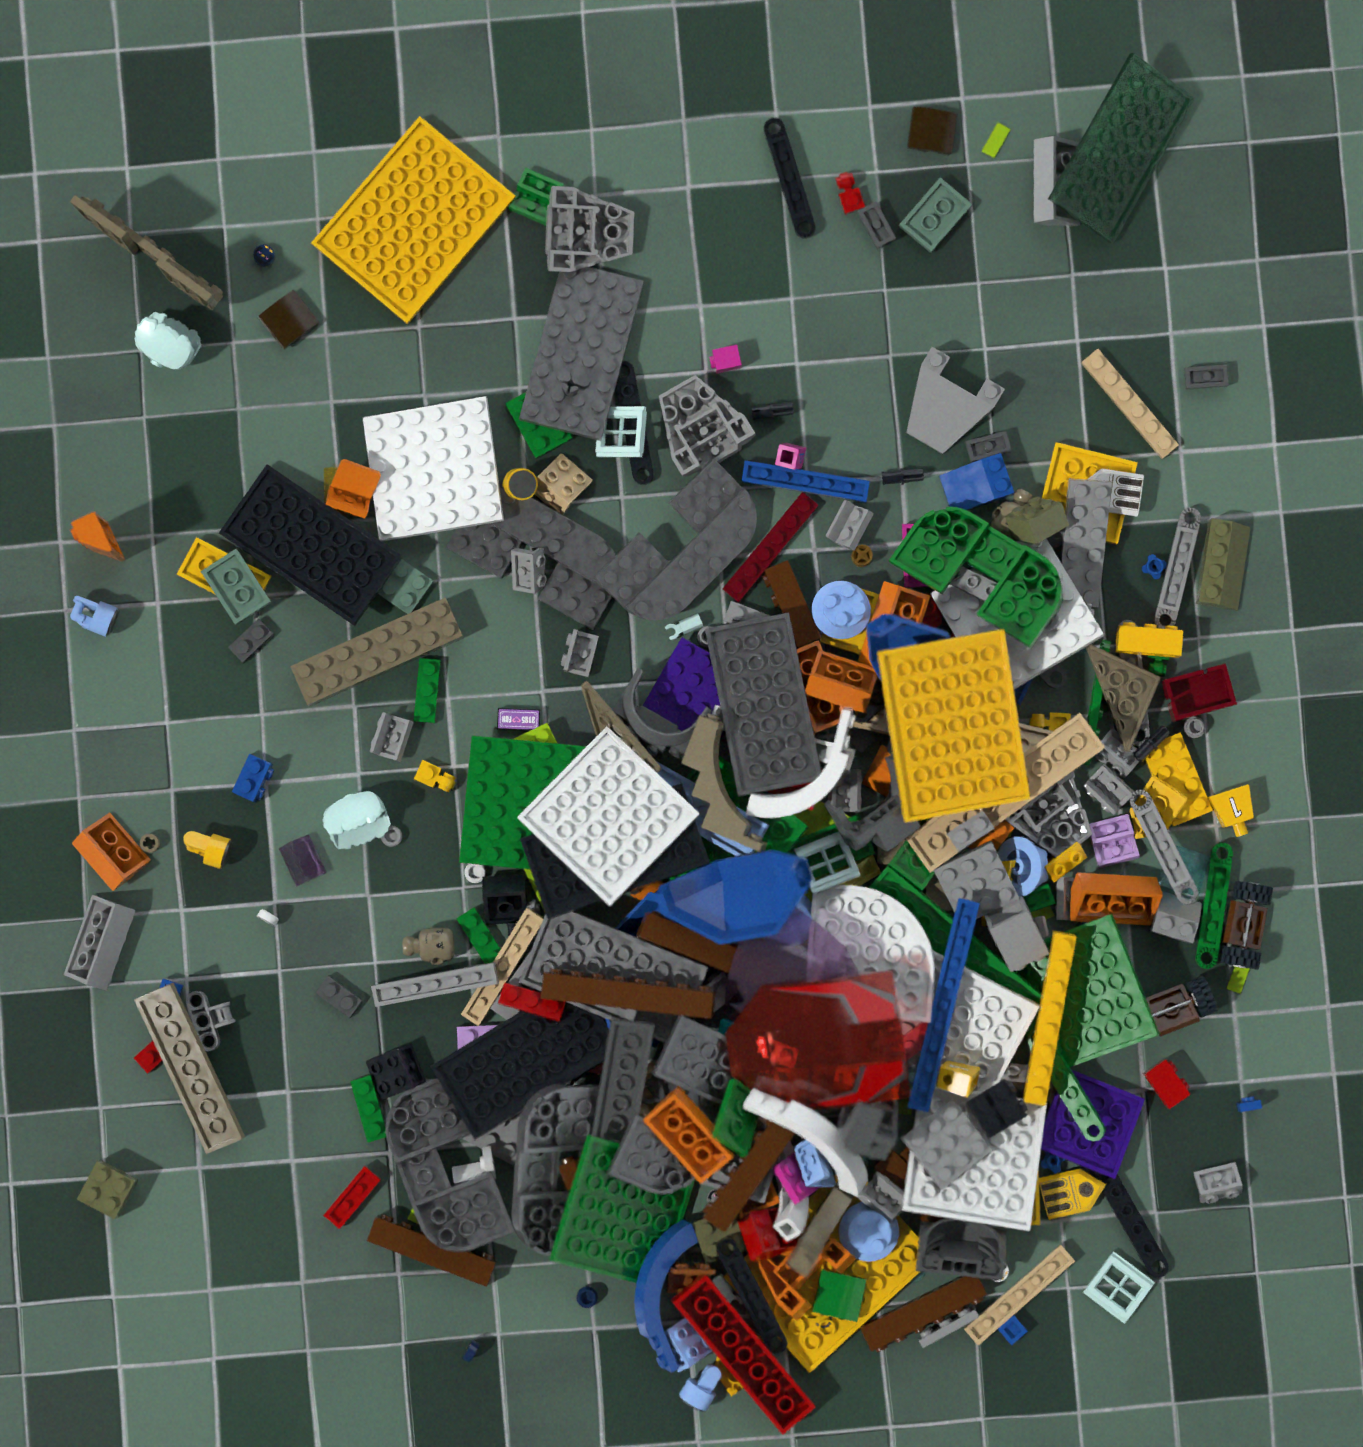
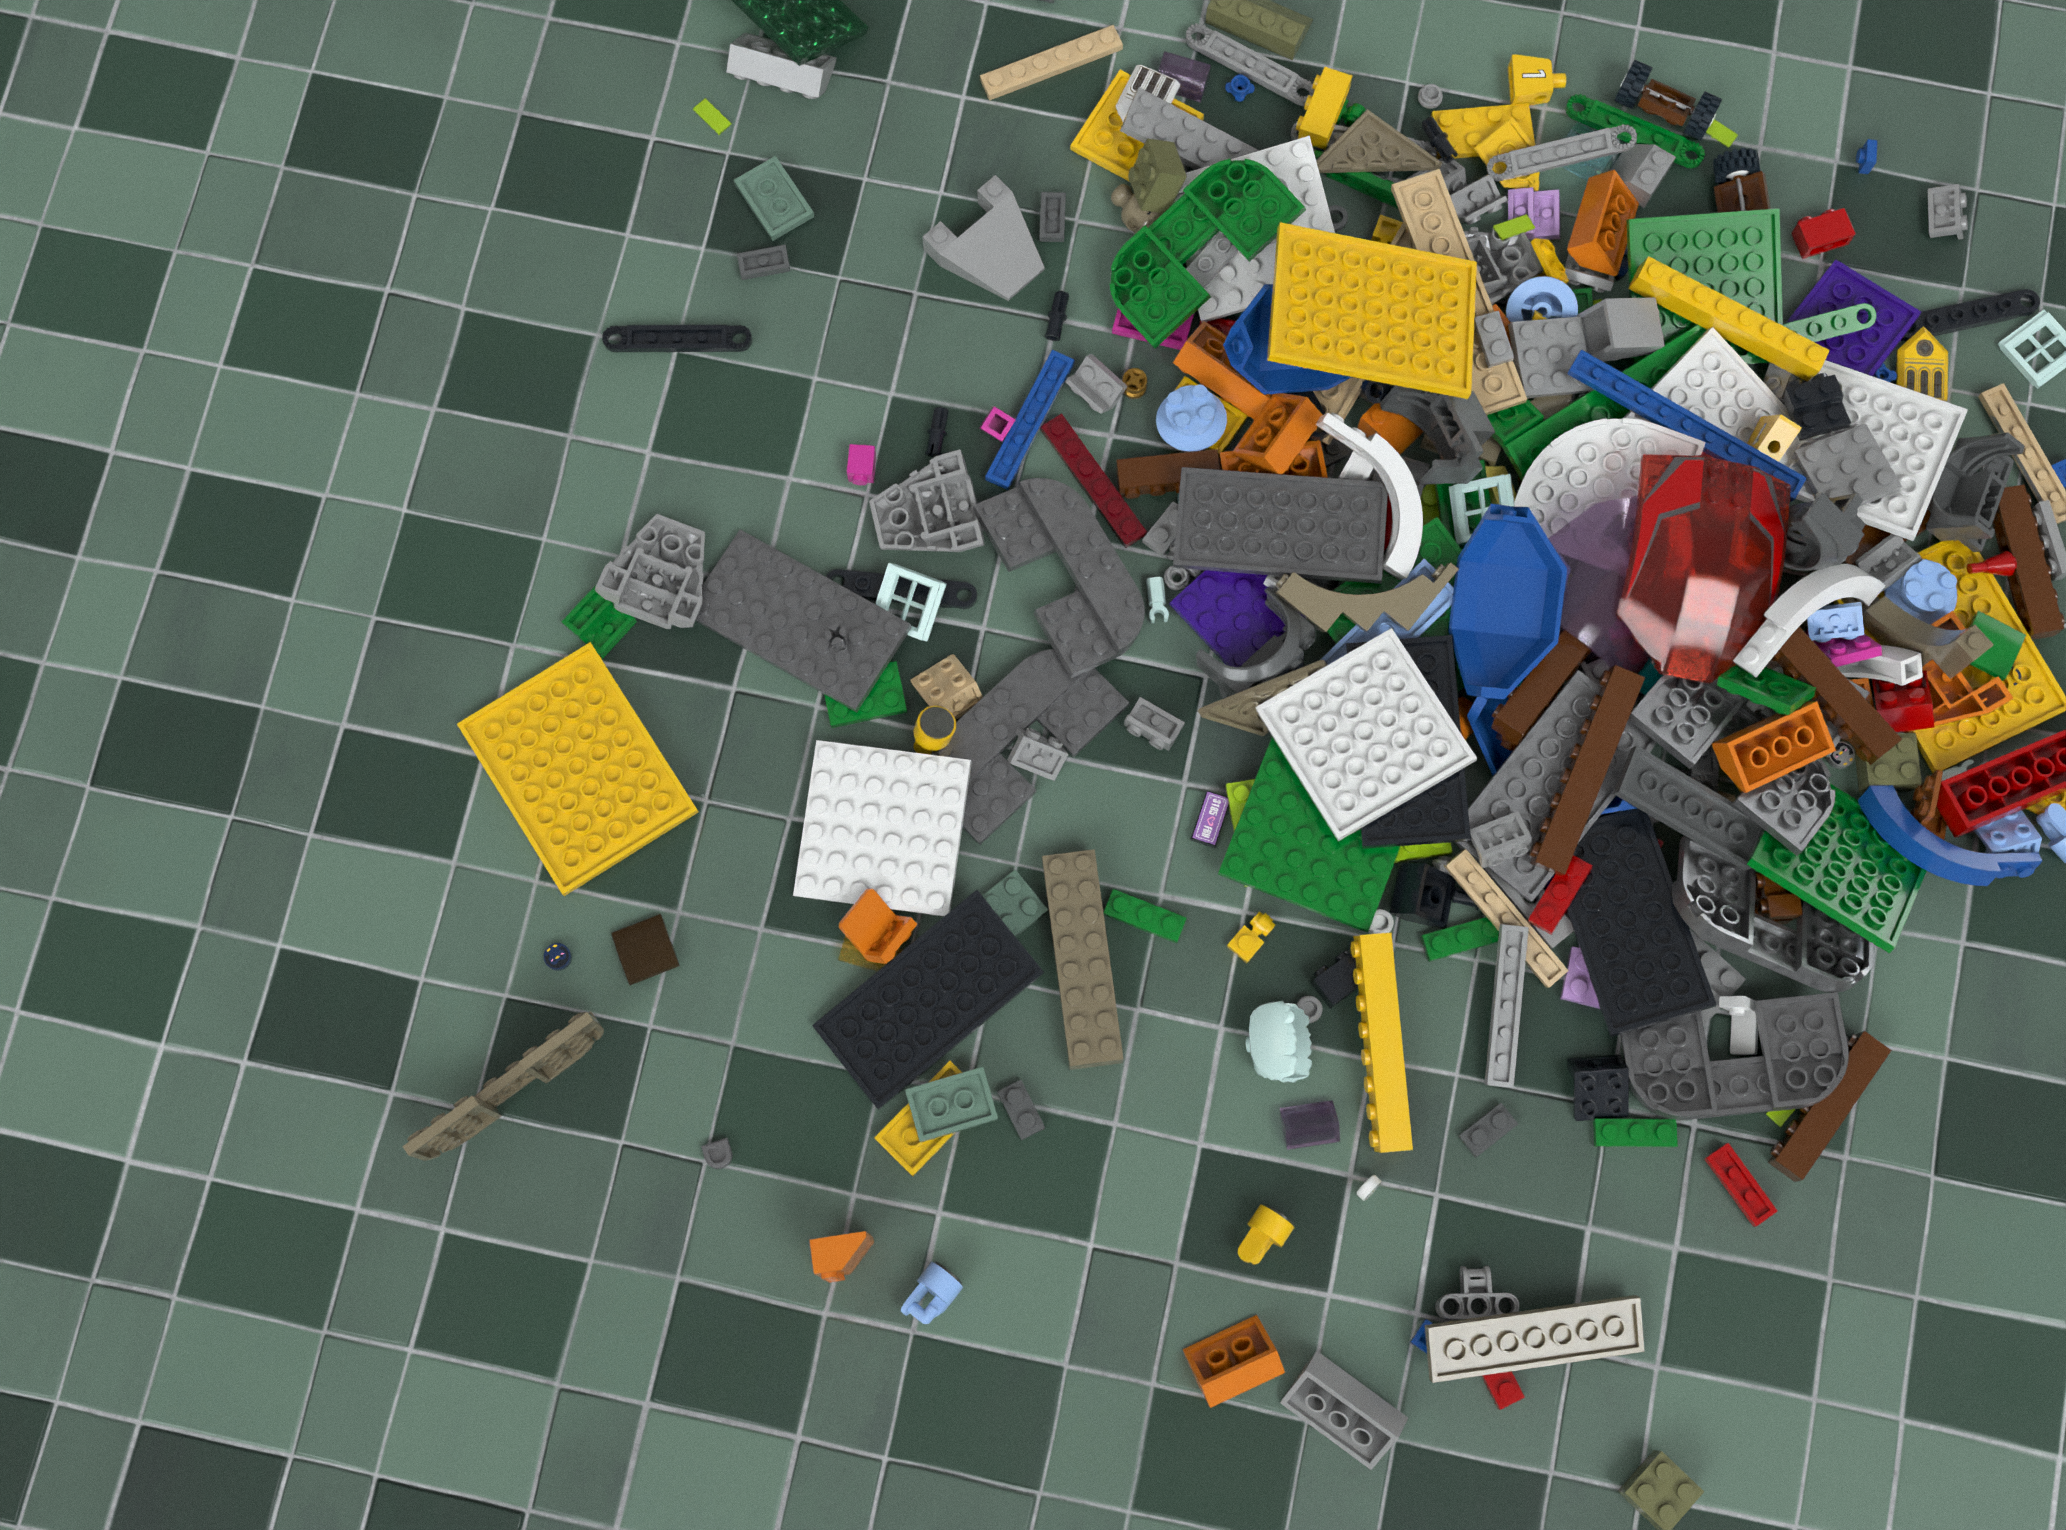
camera: 75 degrees left, 10 degrees down
light aqua animal [134,312,201,370] -> none
dark tan bush [140,834,160,853] -> none
blue bracket [232,754,274,803] -> none
light grey bracket [370,712,414,762] -> none
dark tan piece [402,927,455,965] -> none
dark blue tile [462,1340,479,1362] -> none
dark blue plate [576,1286,598,1308] -> none
black plate [716,1237,787,1354] -> none
red plate [835,172,865,215] -> none
dark brown slope [907,106,957,155] -> none
blue slope [939,453,1014,511] -> none
dark red piece [1161,663,1237,722] -> none
none -> flat silver tile [701,1138,733,1169]
none -> clear purple brick [1158,51,1211,102]
none -> black brick [1311,949,1358,1009]
none -> yellow brick [1351,933,1413,1153]
none -> light grey bracket [1470,811,1532,868]
none -> lime window [1493,214,1535,240]
none -> red cone [1967,551,2017,576]

